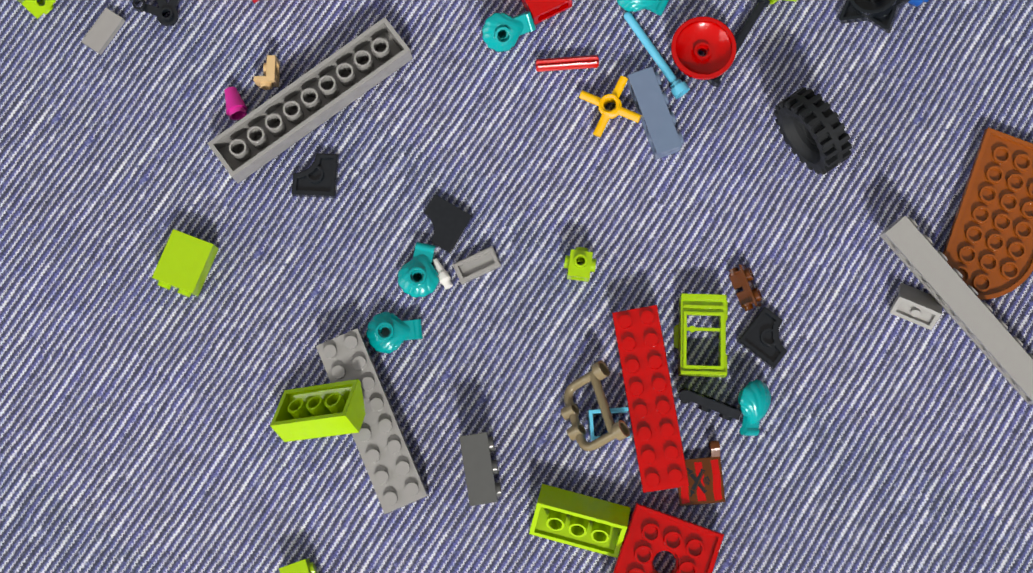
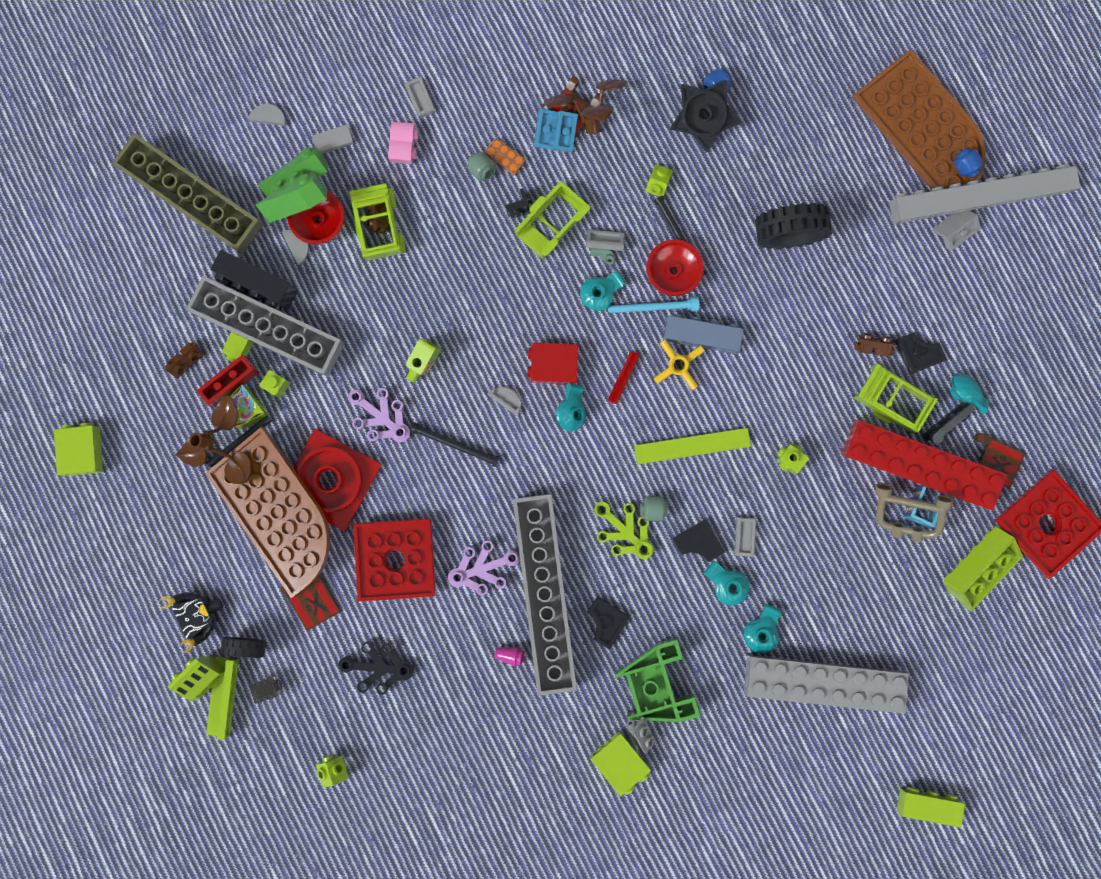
camera: 60 degrees left, 5 degrees up
light grey tile [81,8,126,55] -> none
tan bracket [253,55,280,90] -> none
lime slope [270,379,366,442] -> none
white piece [432,258,453,289] -> none
dark grey brick [459,432,502,506] -> none
none -> lavender plant [448,541,520,596]
none -> lime plant [594,502,654,559]
none -> bright green wedge [615,637,700,722]
none -> light grey hinge [626,717,654,755]
none -> lime tile [634,428,751,465]
none -> sand green head [640,496,668,521]
none -> blue head [954,147,983,178]

